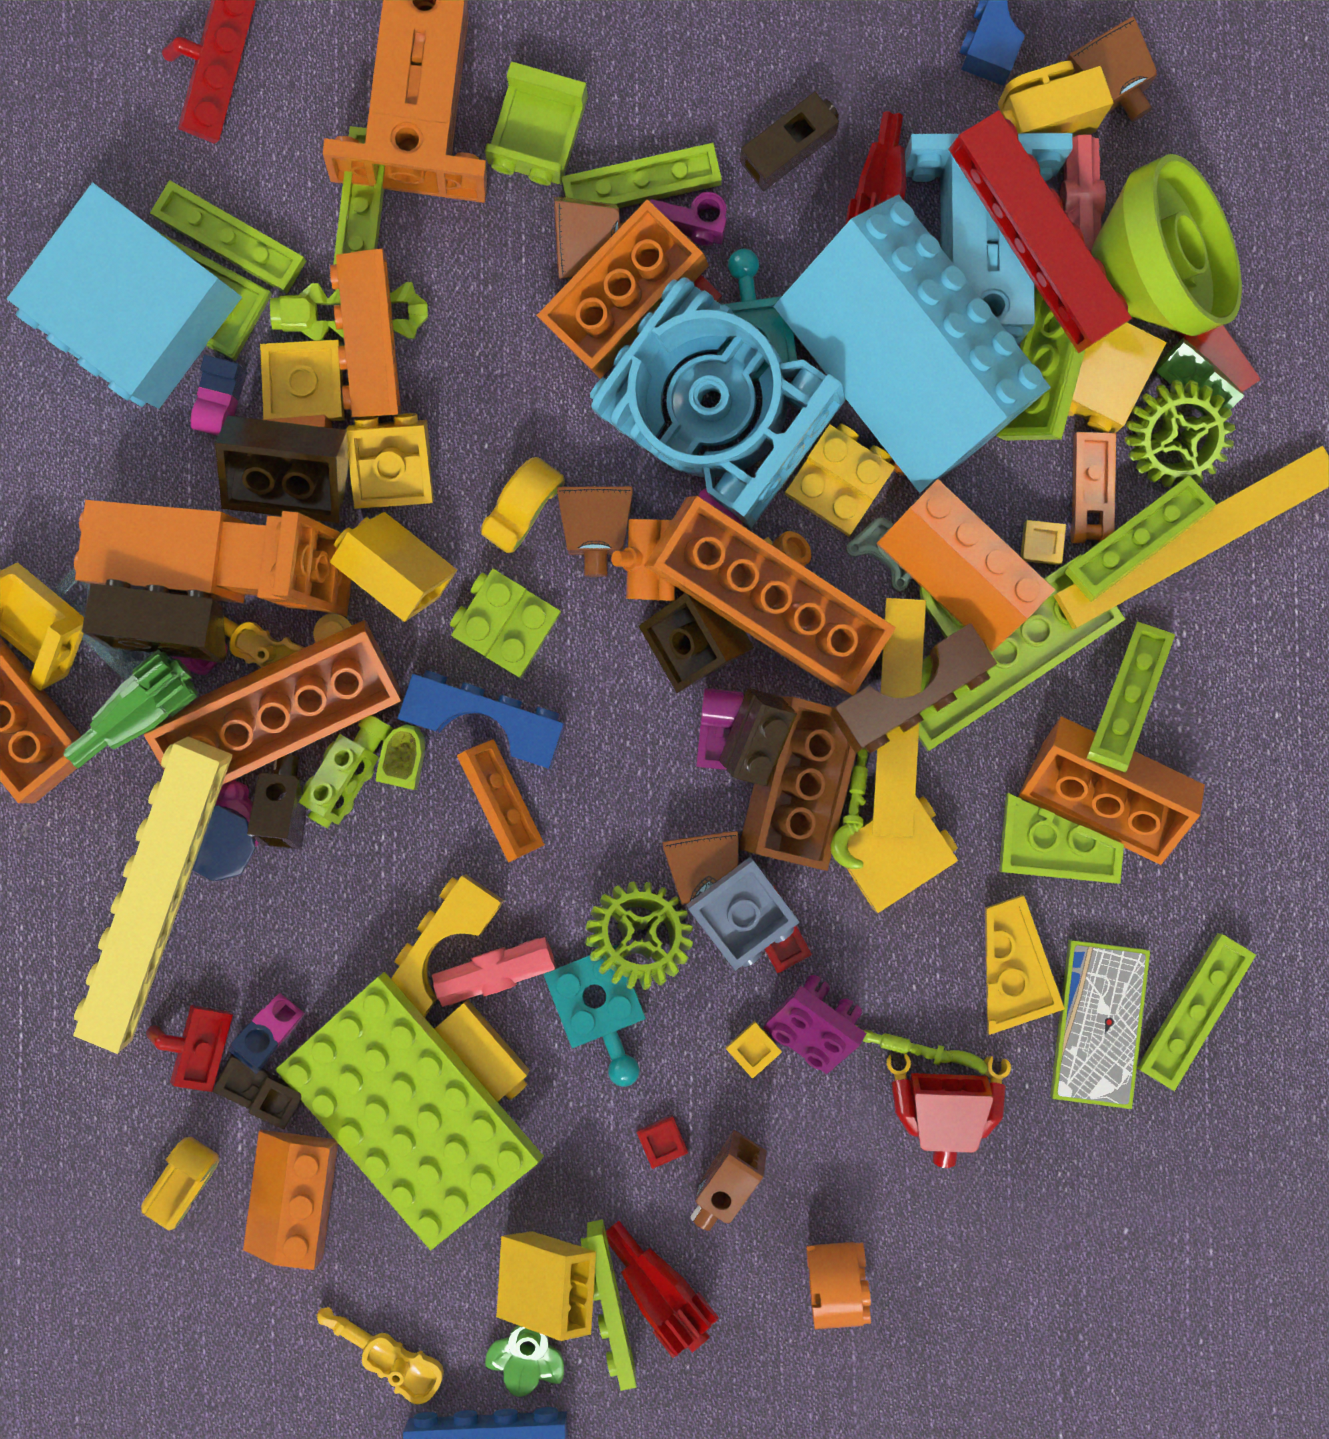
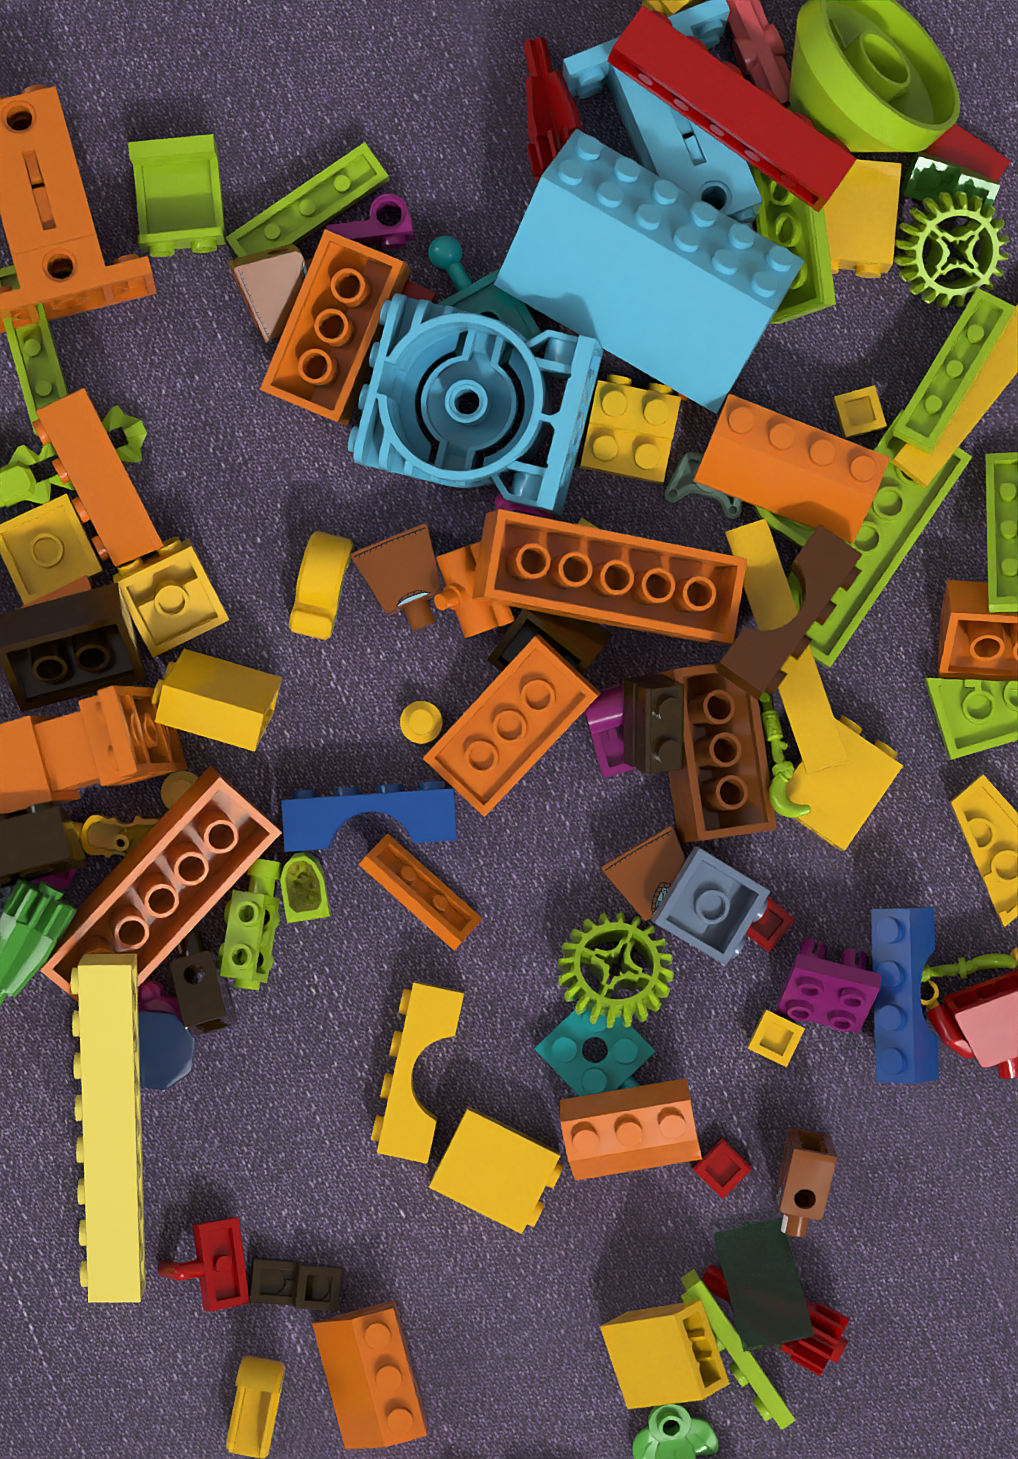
camera: 30 degrees left, 0 degrees up
leg [229,993,305,1074] -> none
lime plate [275,972,544,1251] -> none
coral piece [432,936,556,1007] -> none
lime plate [450,568,562,679] -> none
dark brown brick [740,91,839,192] -> none
orange tile [772,531,811,566] -> none
orange brick [806,1242,871,1330] -> none
orange plate [1070,432,1116,543] -> none
none -> yellow plate [400,701,443,744]
none -> orange plate [422,634,601,817]
none -> orange slope [560,1078,702,1181]
none -> clear green piece [713,1218,814,1352]
none -> blue arch [871,907,939,1084]

